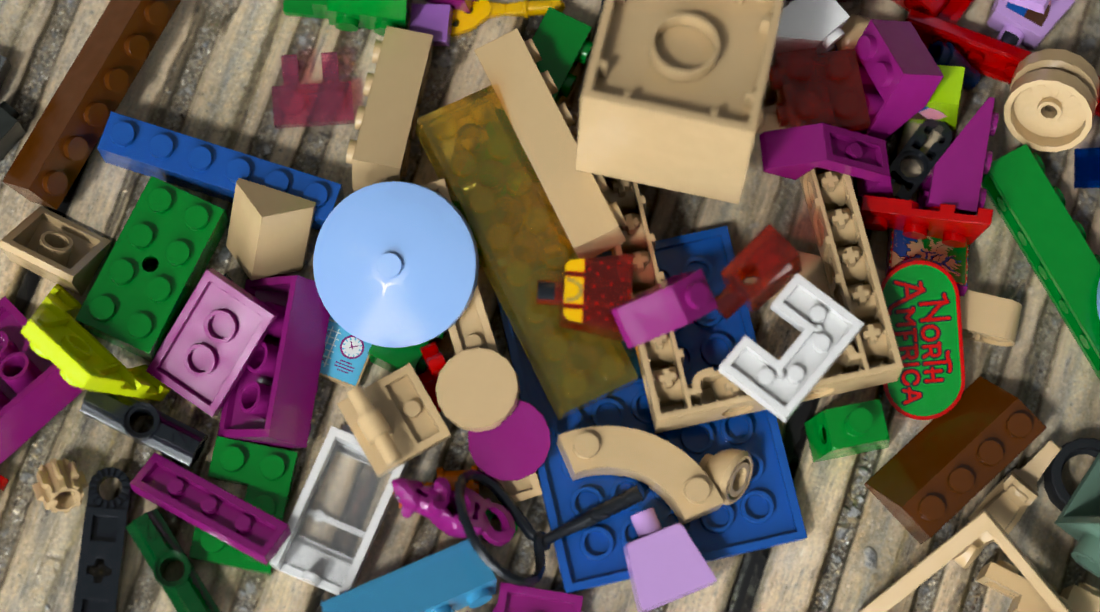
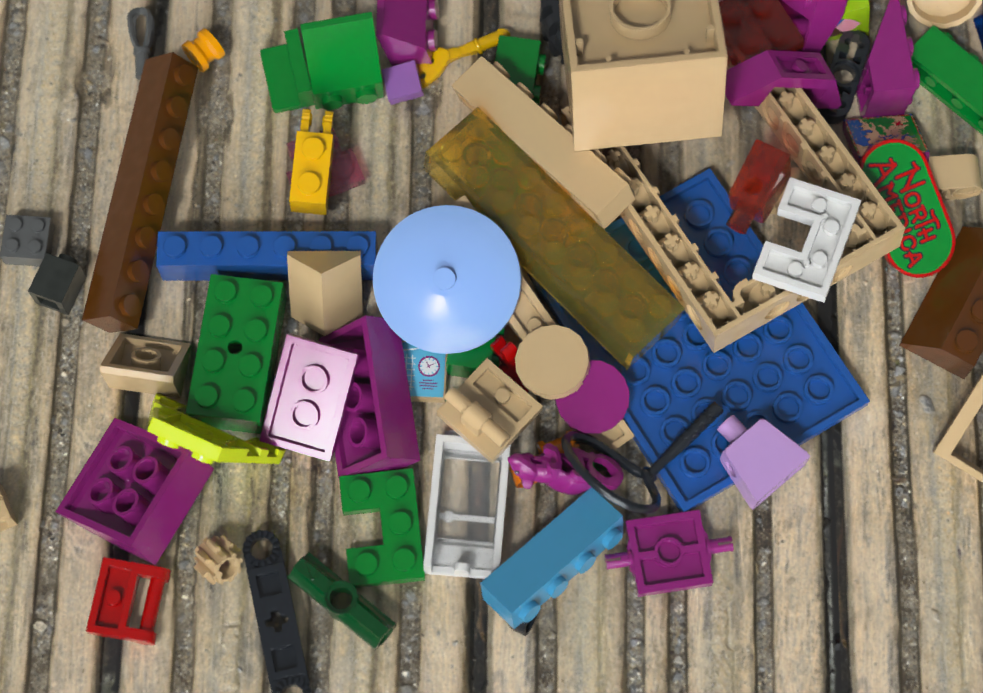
camera: 10 degrees left, 5 degrees down
black piece [80,390,208,468] -> none
magenta plate [129,452,291,565] -> none
tan wedge [346,26,433,193] -> none
clear red torso [535,254,633,341] -> none
tan brick [556,426,724,525] -> none
magenta slope [611,269,718,349] -> none
tan brick [699,448,753,505] -> none
green torso [804,399,890,463] -> none
red wing [858,195,993,248] -> none
none -> yellow hinge [289,109,334,215]

